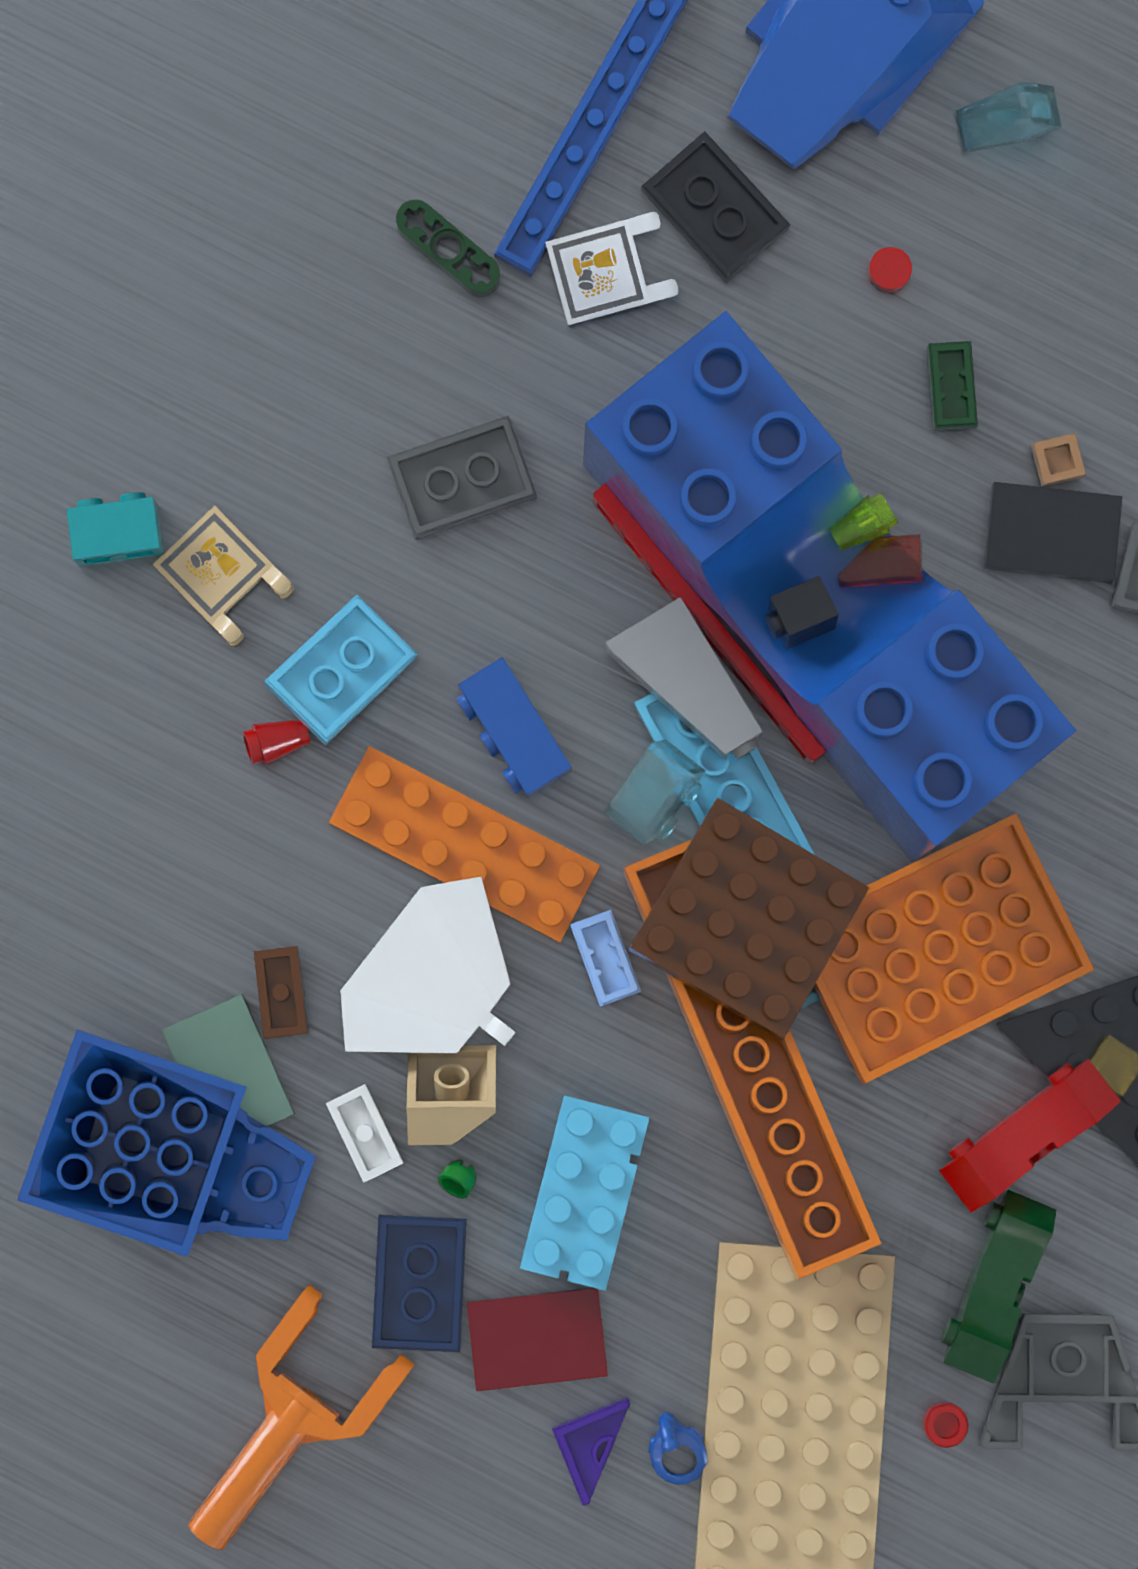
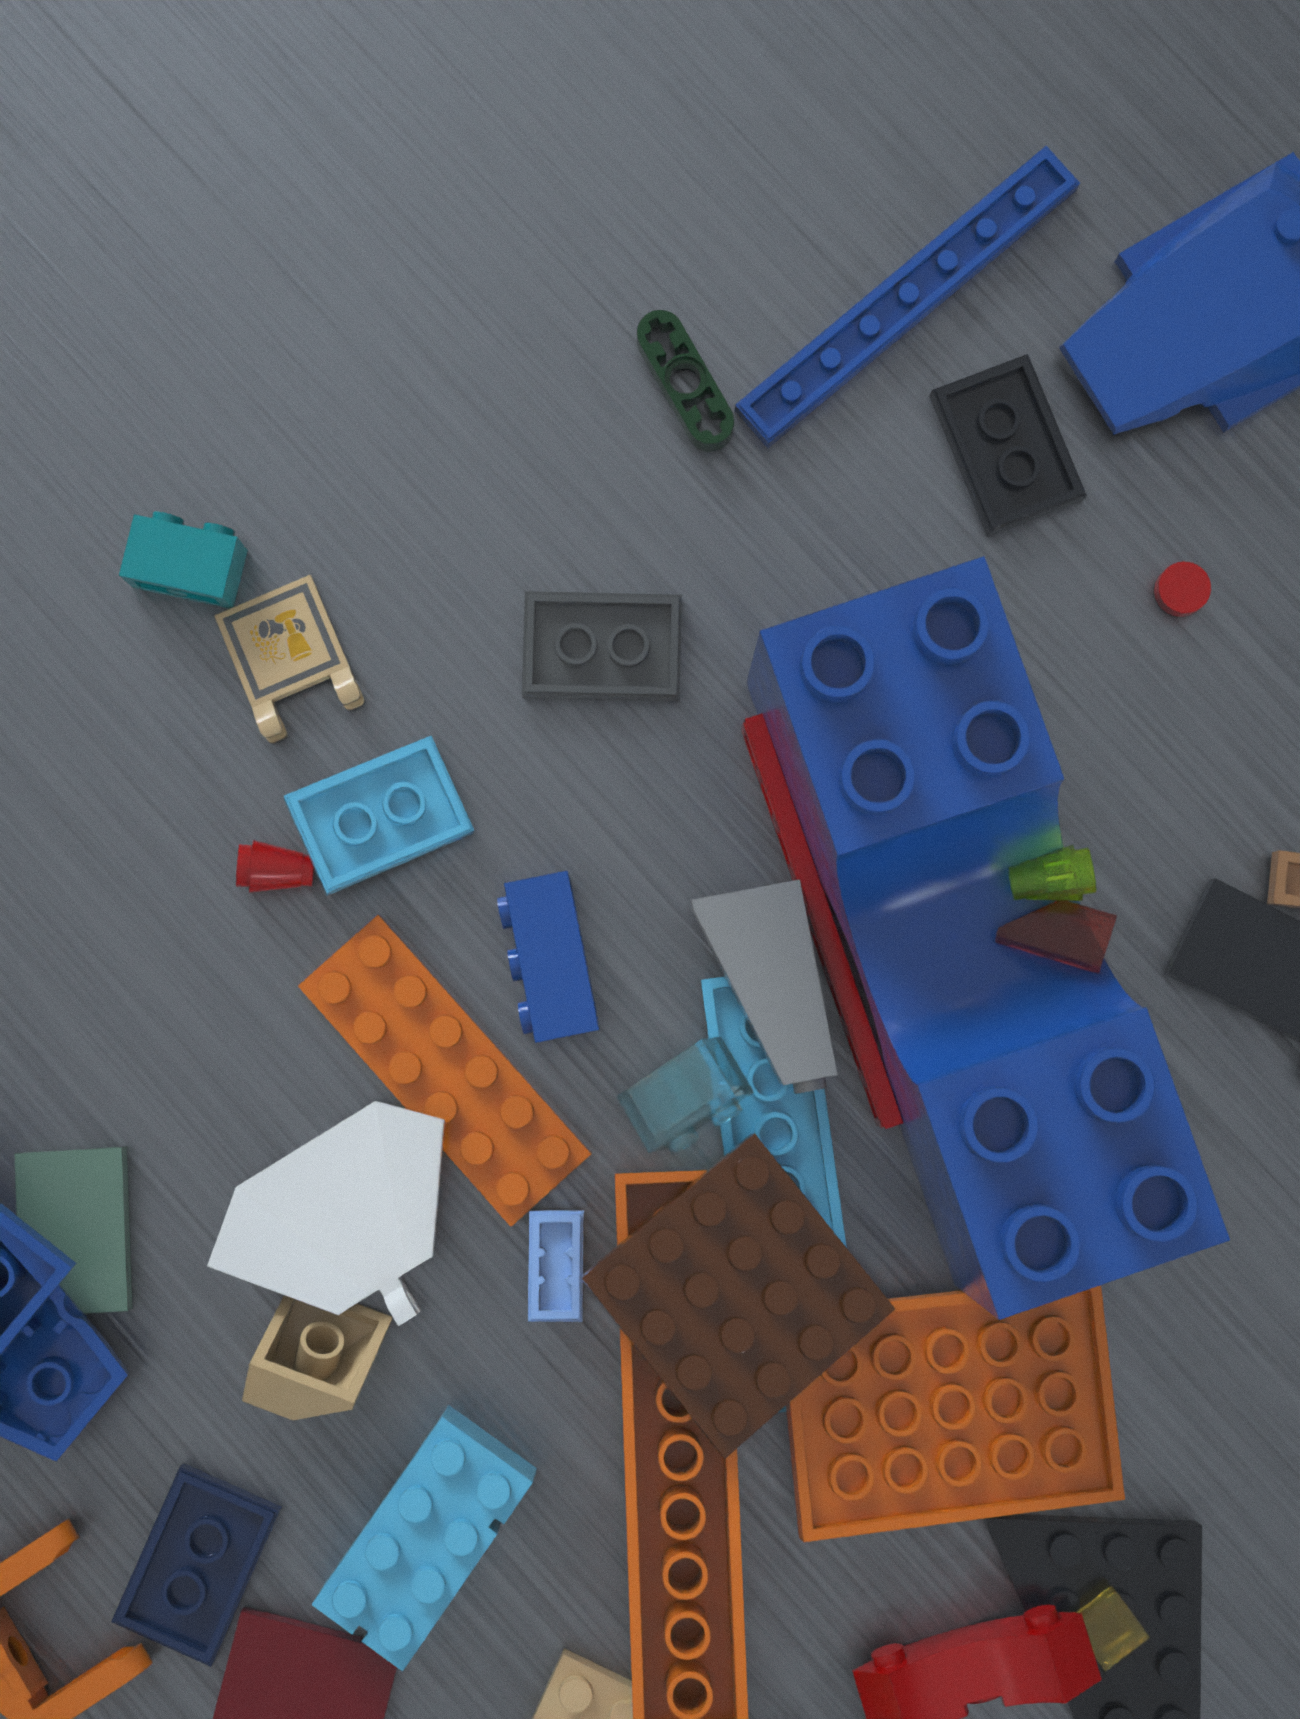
camera: 25 degrees right, 0 degrees up
reddish brown plate [253,946,309,1039] -> none
white plate [326,1084,404,1183] -> none
green hinge [438,1159,477,1199] -> none
white flag [545,212,679,326] -> none
black brick [765,576,839,649] -> none
dark green plate [927,341,978,431] -> none

